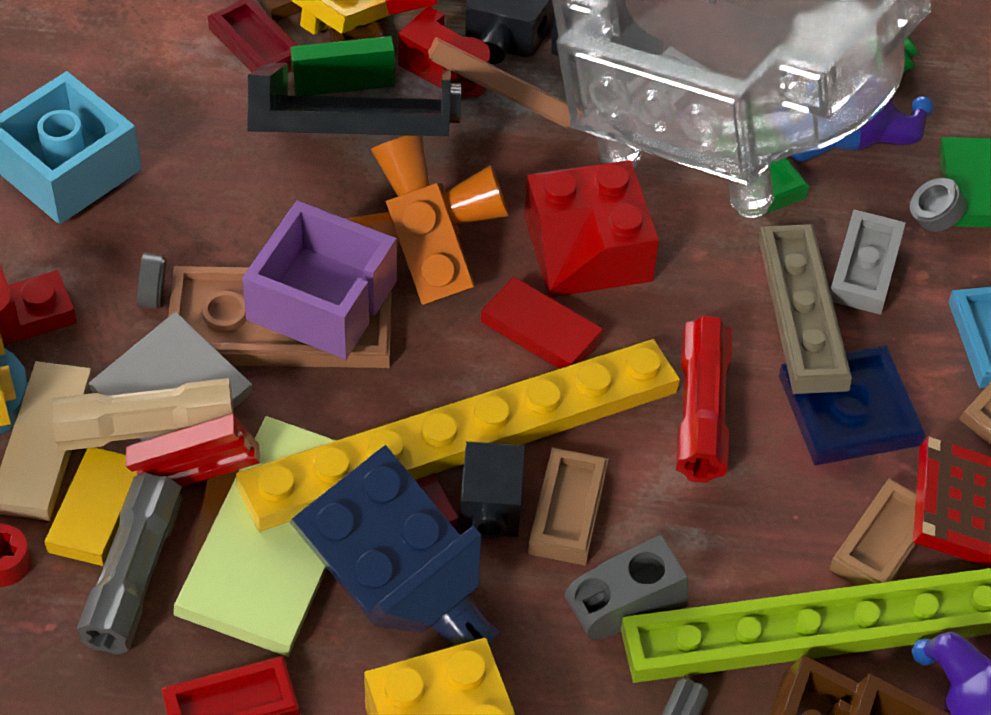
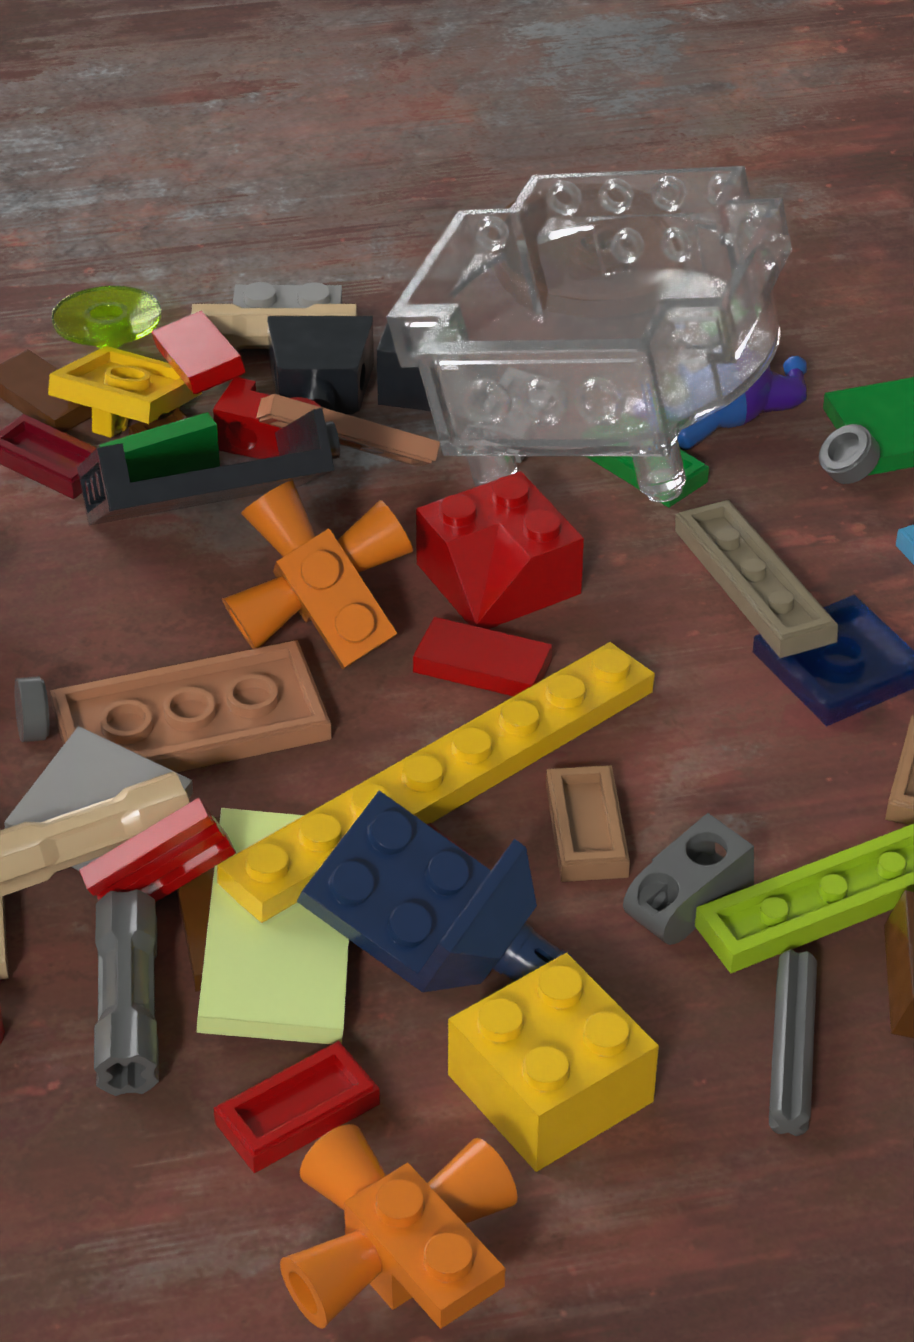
camera: 15 degrees left, 10 degrees down
yellow tile [44,447,137,566] -> none
medium lavender piece [242,200,397,360] -> none
black brick [460,441,525,539] -> none
red axle [676,315,732,483] -> none
light grey plate [830,209,906,315] -> none

